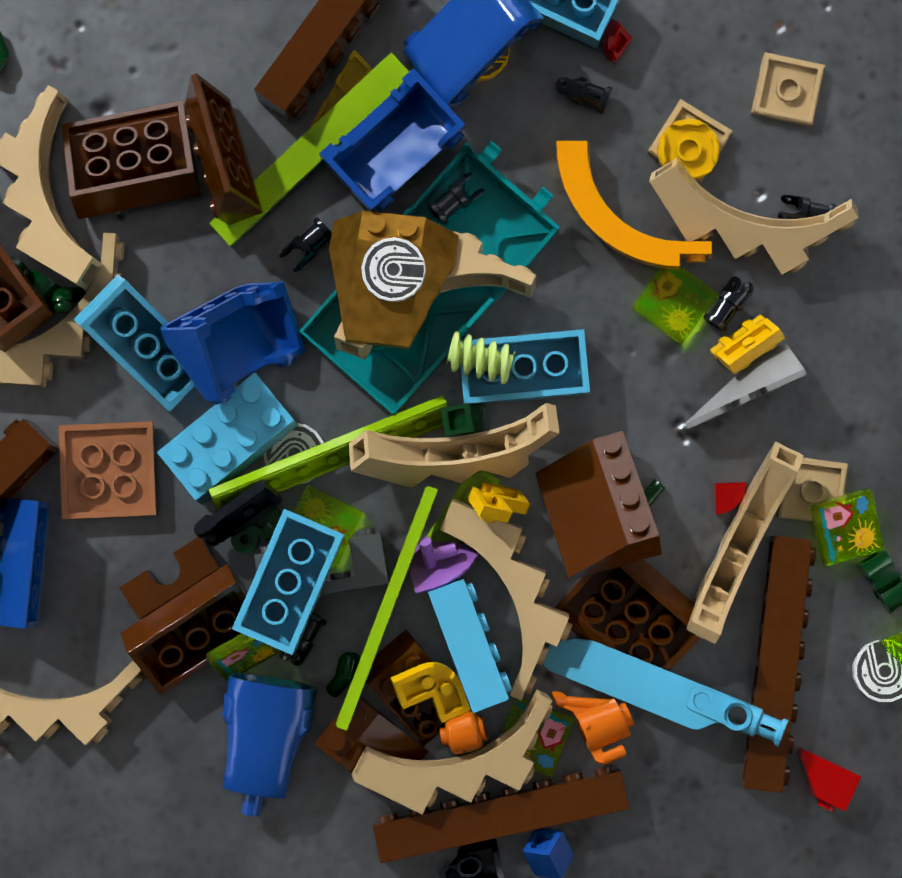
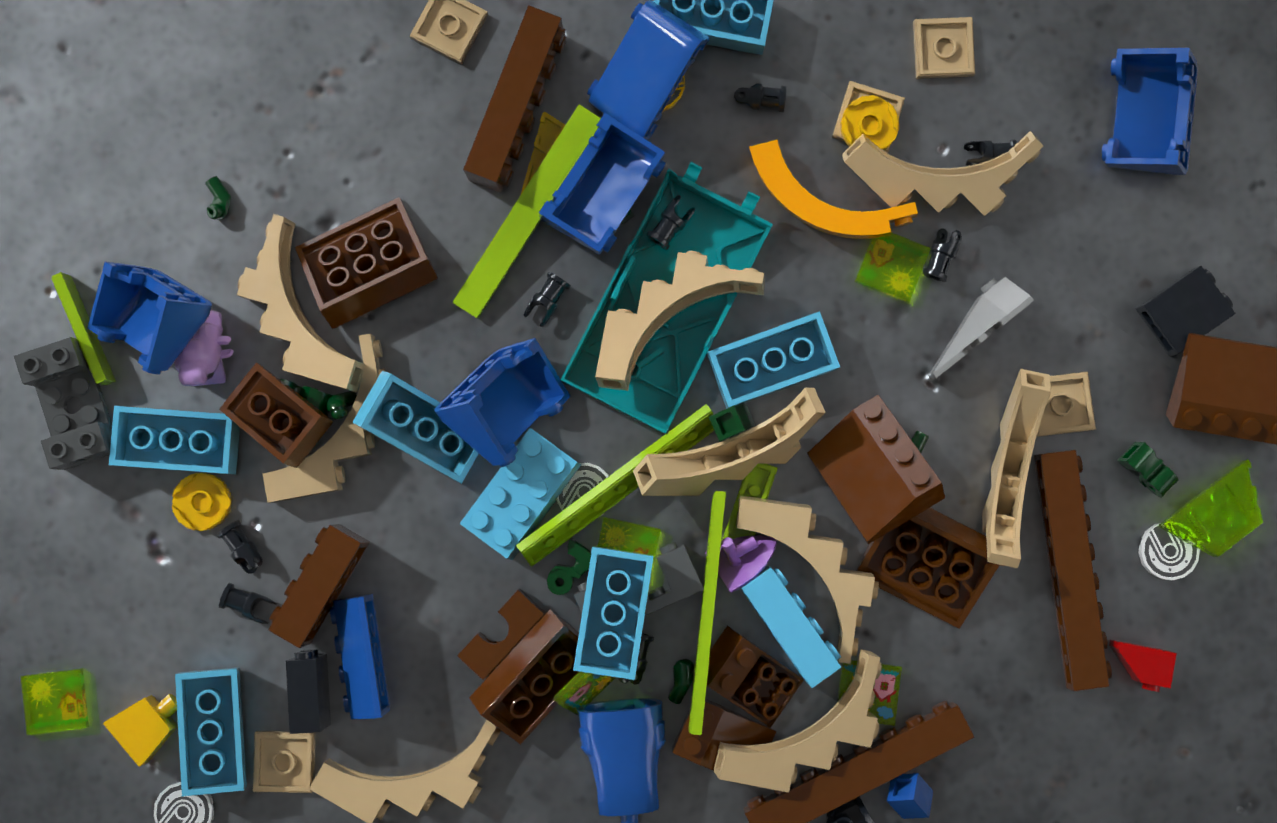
camera: 15 degrees left, 0 degrees up
nougat plate [59,421,158,520] -> none
reddish brown slope [185,73,263,225] -> none
black hinge [194,479,282,546] -> none
pearl gold wedge [329,210,459,349] -> none
tile [361,237,426,302] -> none
yellow plate [390,662,471,723] -> none
orange head [439,710,488,755] -> none
yellowish green piece [446,331,515,385] -> none
yellow plate [468,482,530,523] -> none
medium azure piece [543,638,789,747] -> none
orange piece [551,691,634,765] -> none
red tile [603,19,632,63] -> none
yellow plate [709,314,785,374] -> none
red tile [714,482,746,515] -> none
clear neon green tile [809,488,885,567] -> none

